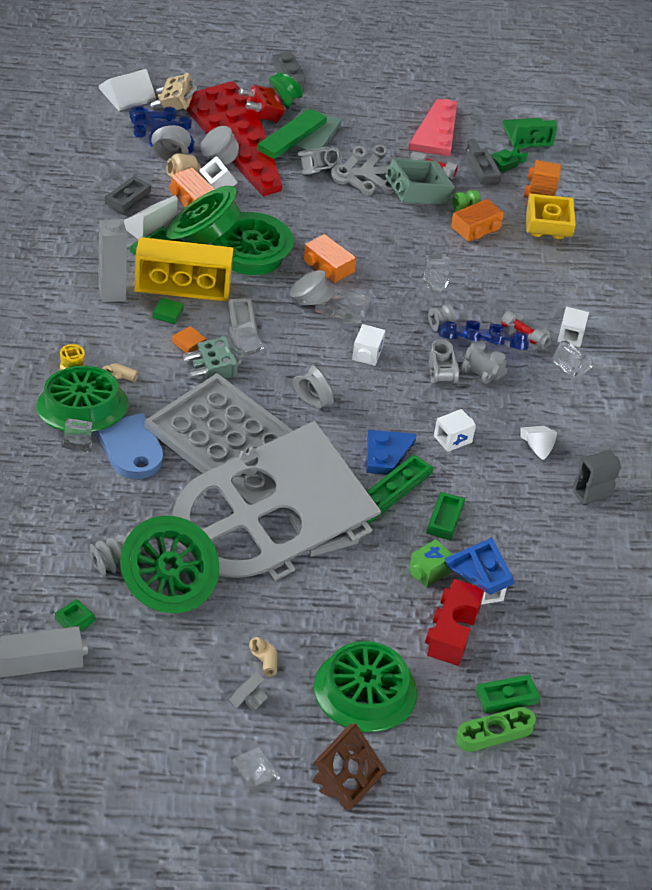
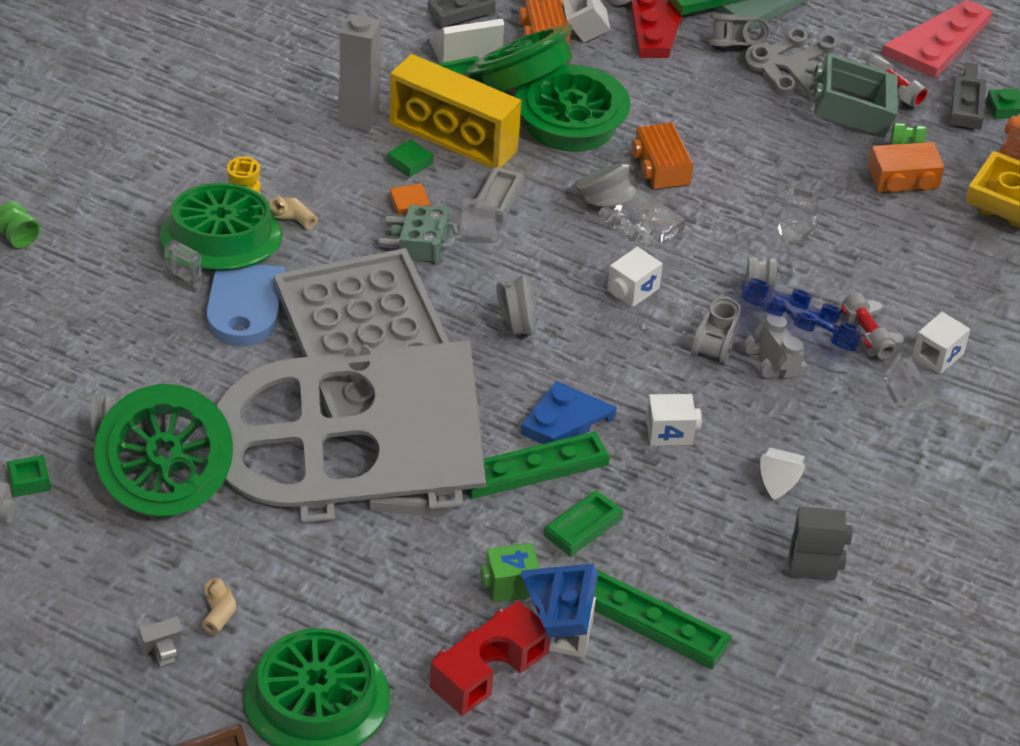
camera: 30 degrees right, 0 degrees up
none -> green tile [594,569,732,670]

